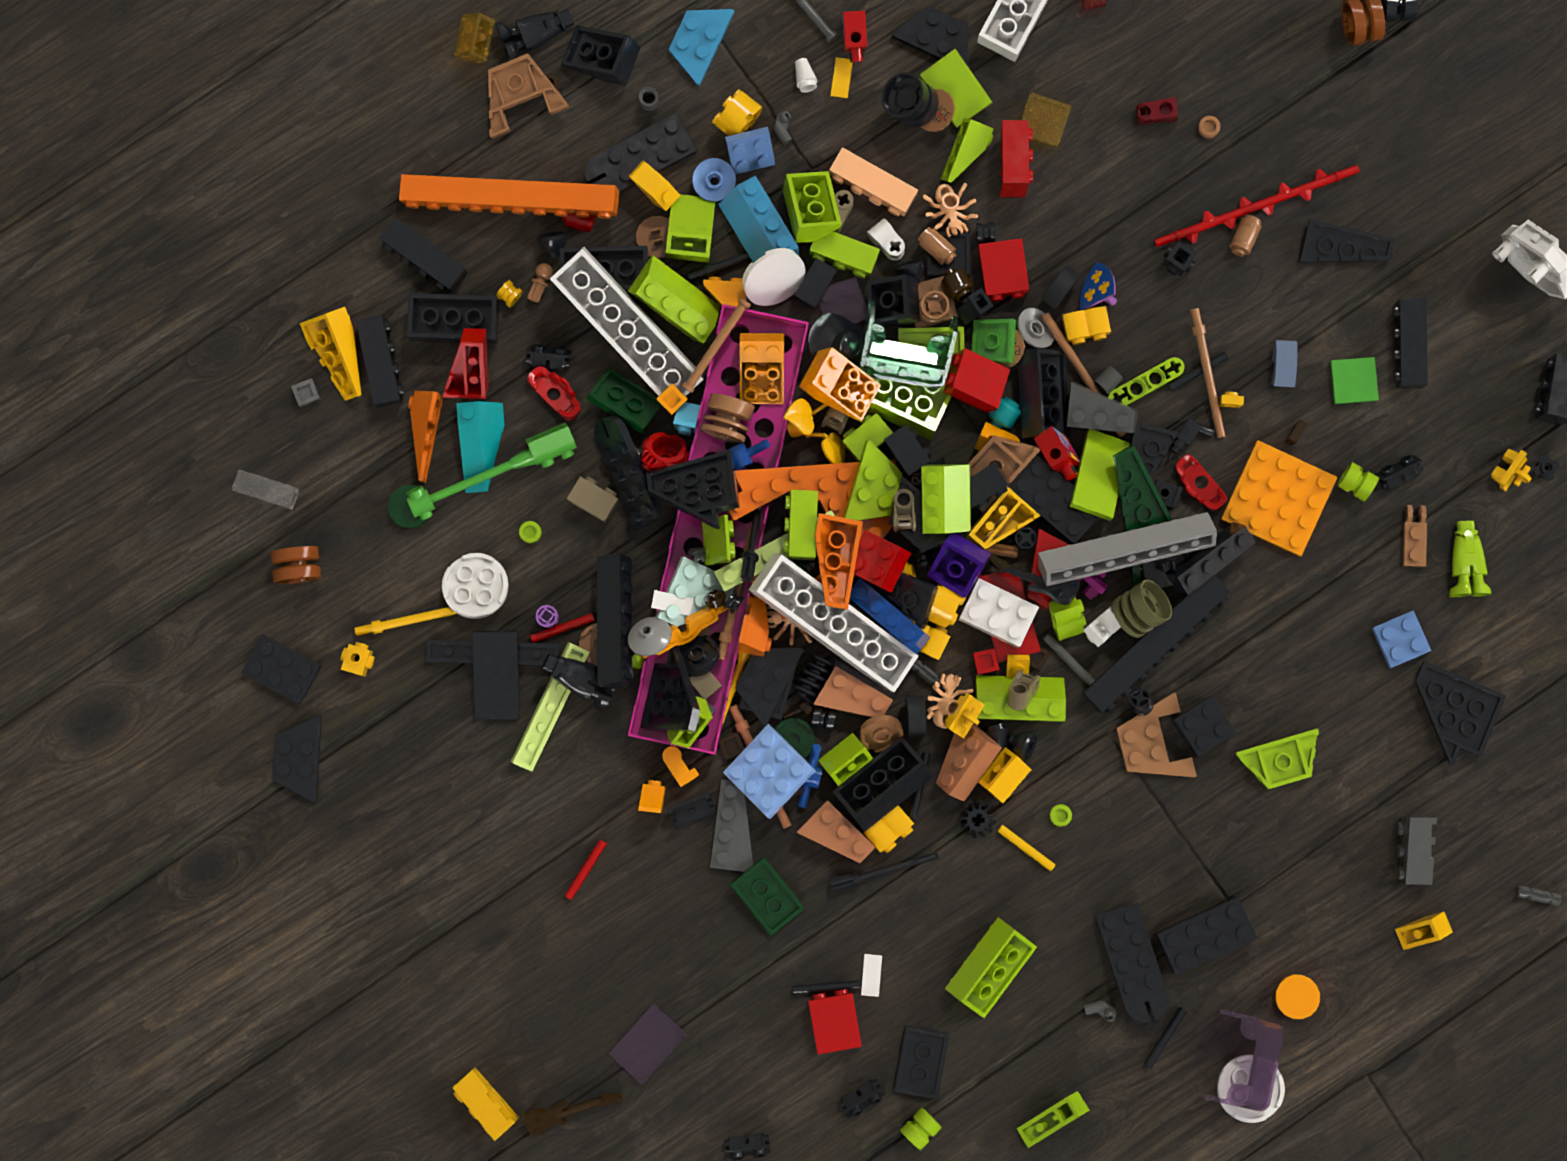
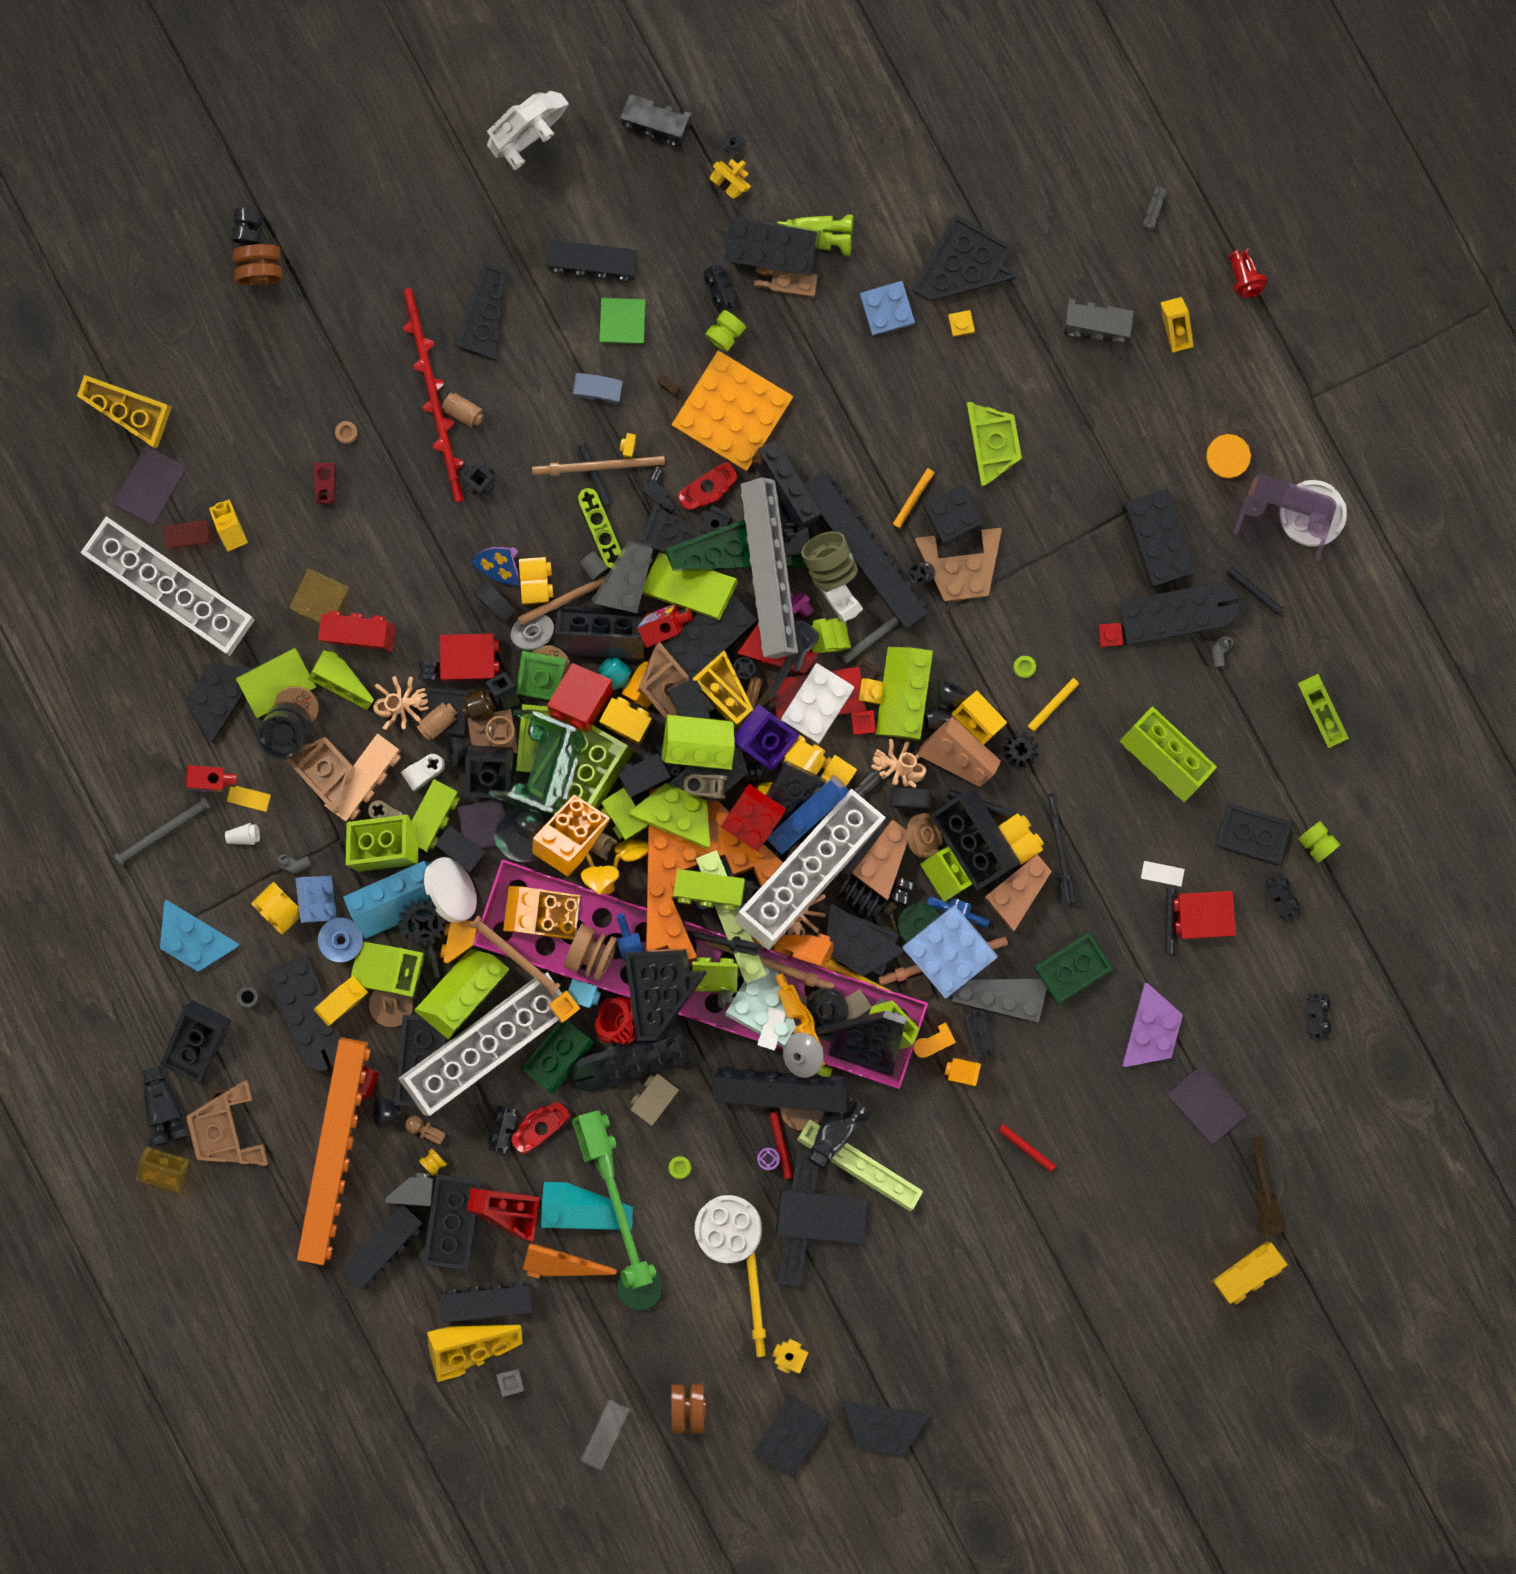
camera: 85 degrees left, 0 degrees up
dark brown plate [704,589,726,608] -> none
black bush [723,592,744,614] -> none
orange wedge [815,513,863,610] -> none
yellow hips [945,693,985,739] -> none
dark tan piece [1008,669,1041,710] -> none
none -> yellow slope [209,499,248,551]
none -> medium nougat wing [286,737,355,813]
none -> dark grey slope [385,1173,436,1206]
none -> black gear [398,897,447,946]
none -> yellow brick [599,697,653,746]
none -> black brick [724,216,821,276]
none -> light orange bar [893,468,935,529]
none -> yellow plate [948,310,975,337]
none -> red plate [1098,623,1123,648]
none -> medium lavender wing [1122,983,1183,1067]
none -> red piece [1228,249,1268,298]

